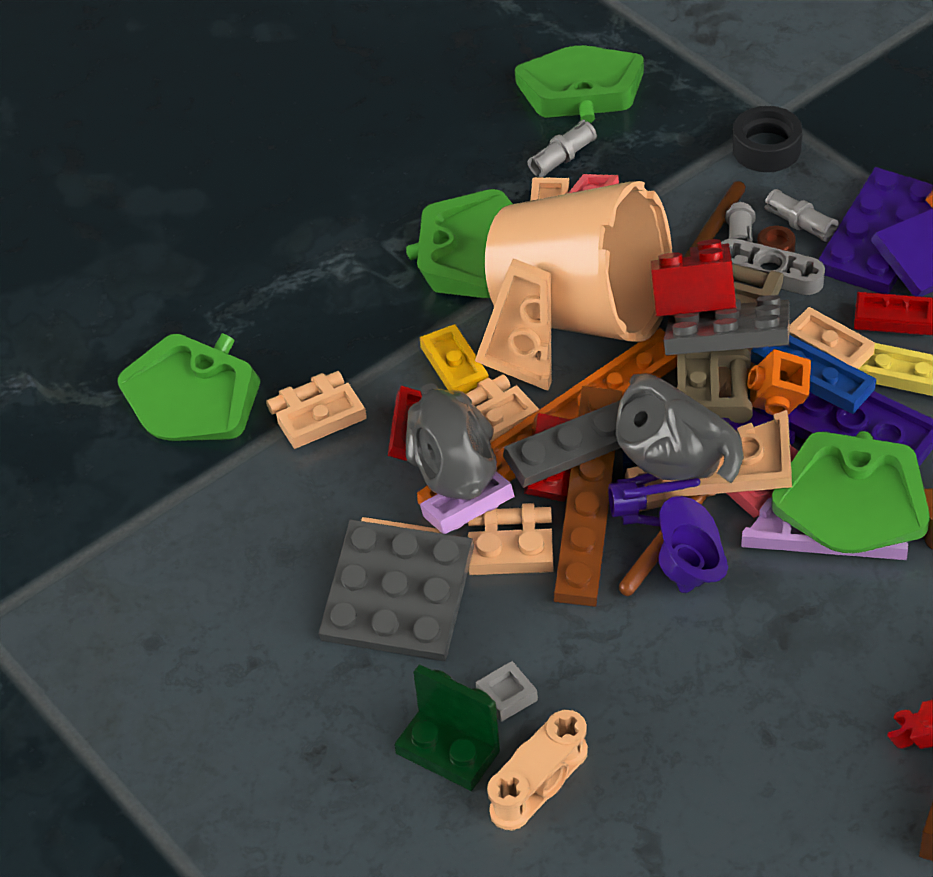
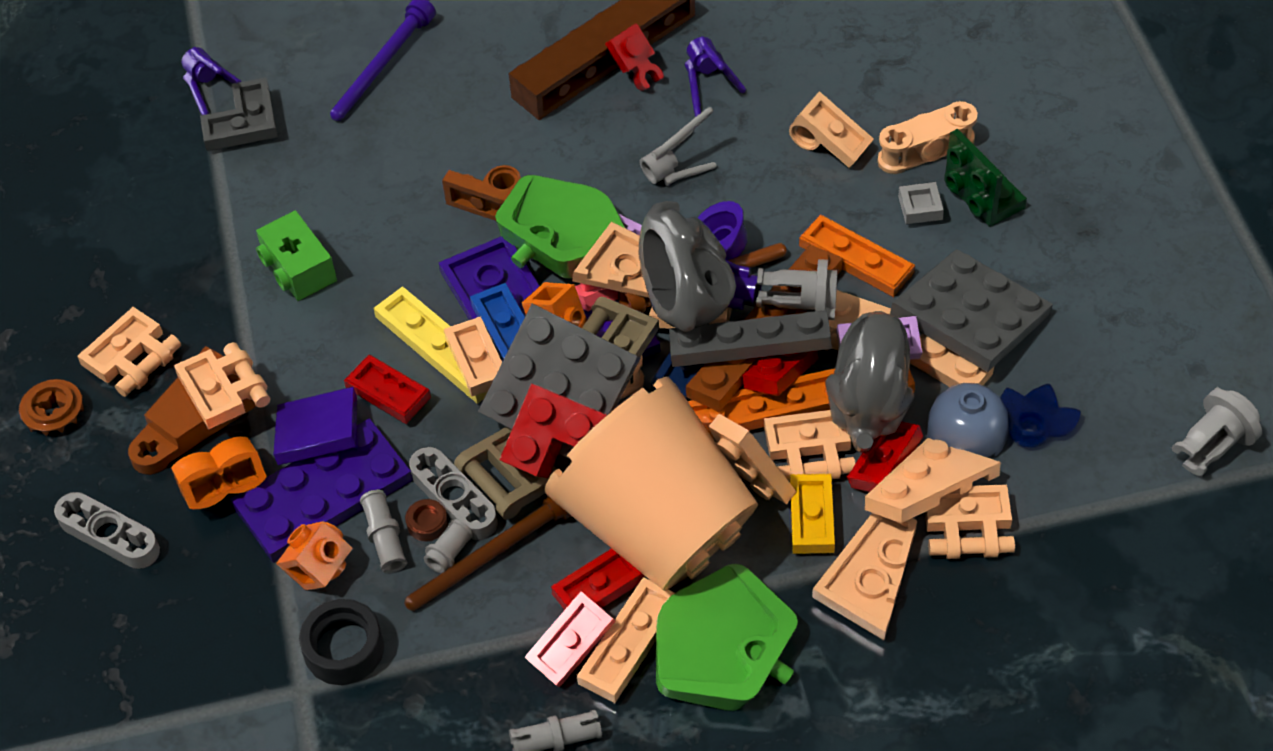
camera: 155 degrees left, 5 degrees up
bright green animal [118,333,260,441] -> none
none -> orange brick [276,521,353,590]
none -> light grey plant [640,107,717,186]
none -> dark purple plant [684,36,746,117]
none -> light grey piece [756,259,838,320]
none -> light nougat plate [789,91,874,168]
none -> orange tile [799,214,915,297]
none -> light nougat wing [812,513,917,640]
none -> light nougat wing [865,438,1000,523]
none -> sand blue cylinder [927,383,1008,457]
none -> clear blue plate [1000,384,1081,447]
none -> light grey piece [1172,387,1262,476]

